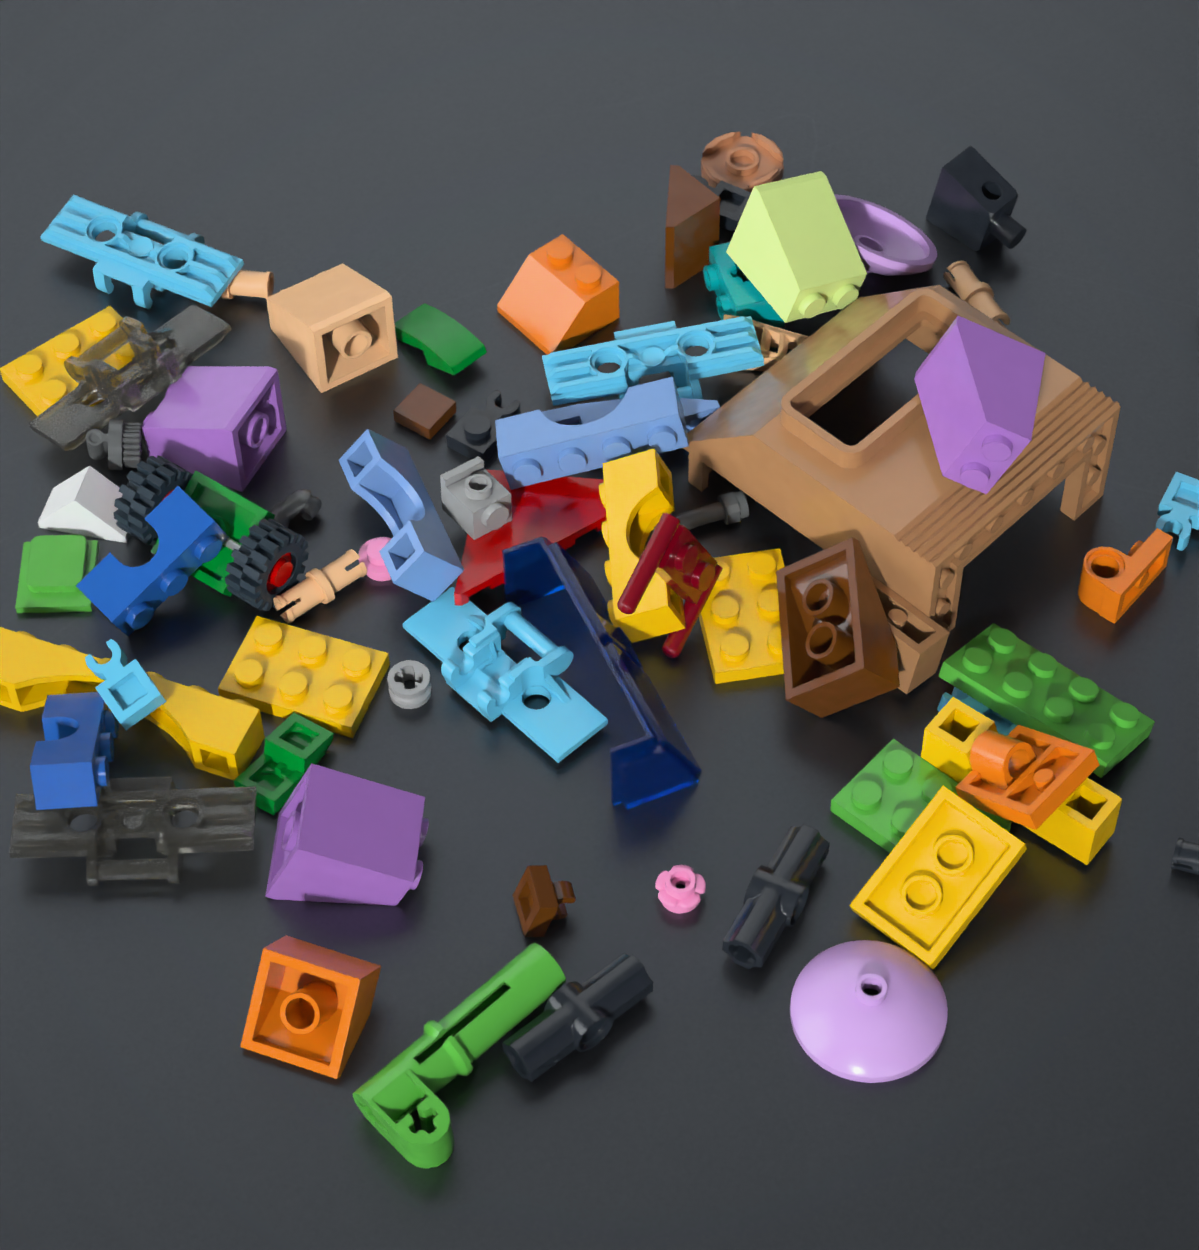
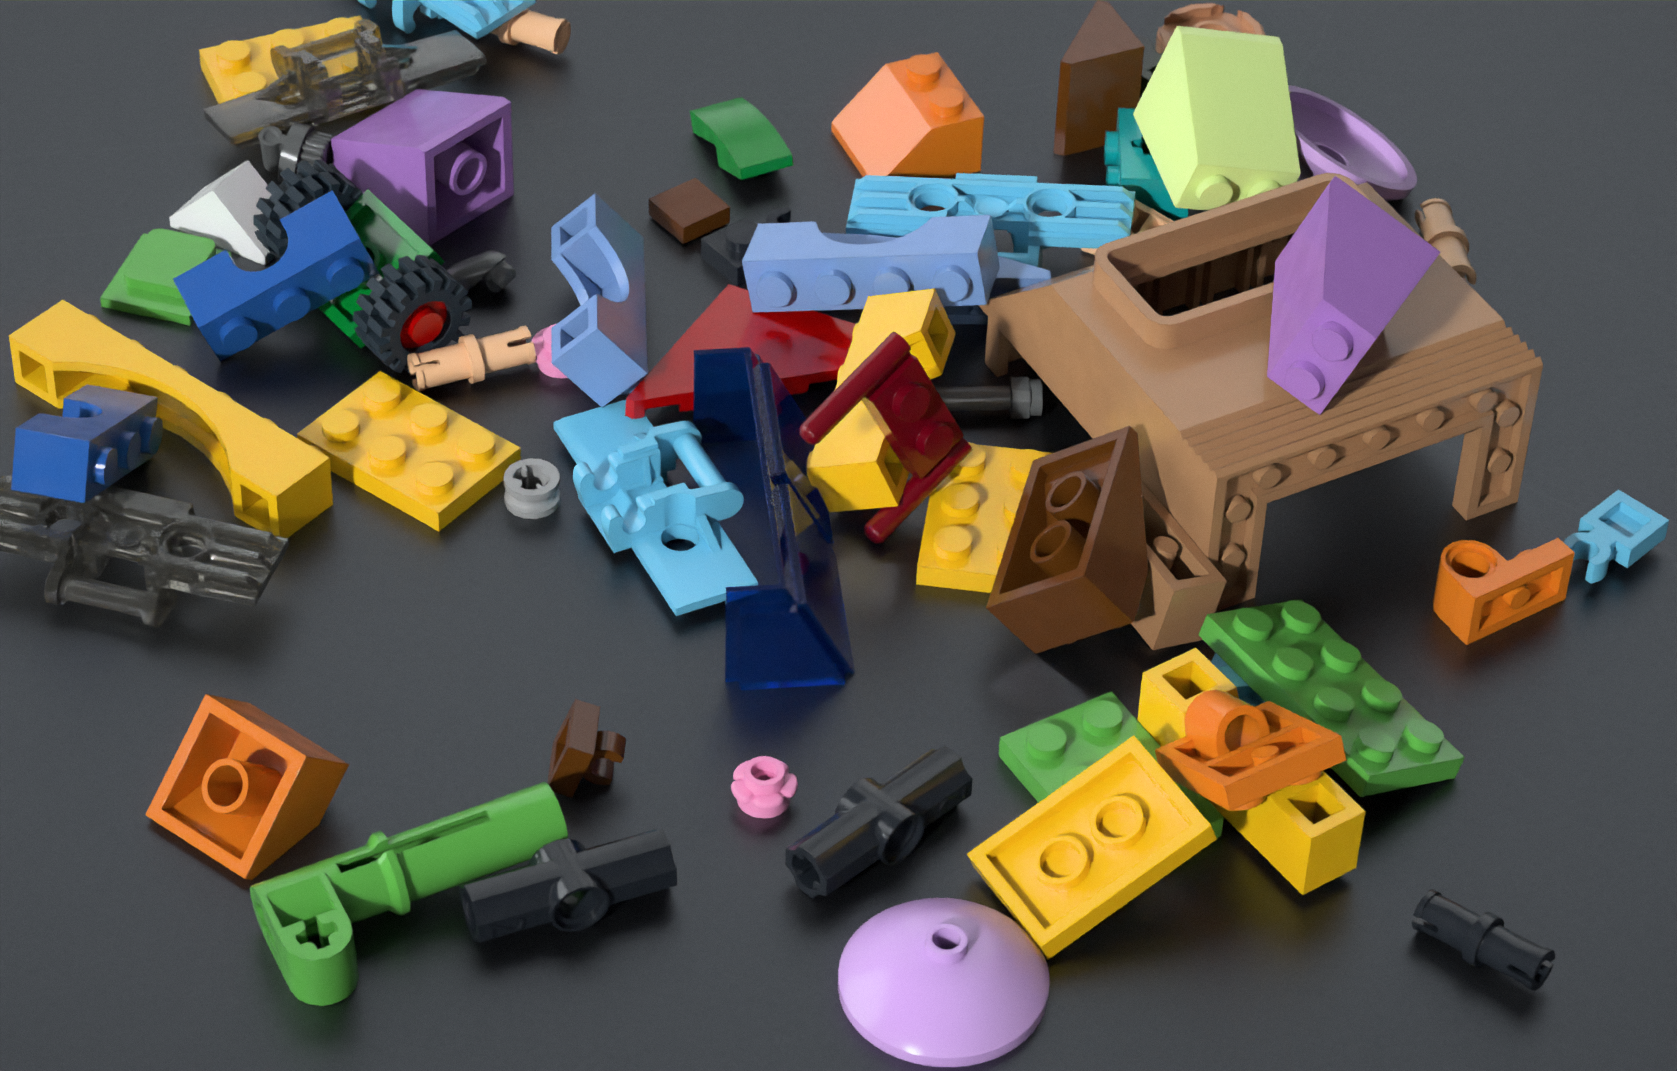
camera: 15 degrees right, 10 degrees down
medium azure plate [85,639,167,730] -> none
green slope [234,713,334,815] -> none
medium lavender slope [265,763,429,906] -> none
light nougat slope [266,263,398,393] -> none
light grey brick [440,456,512,540] -> none
black torso [926,145,1027,251] -> none

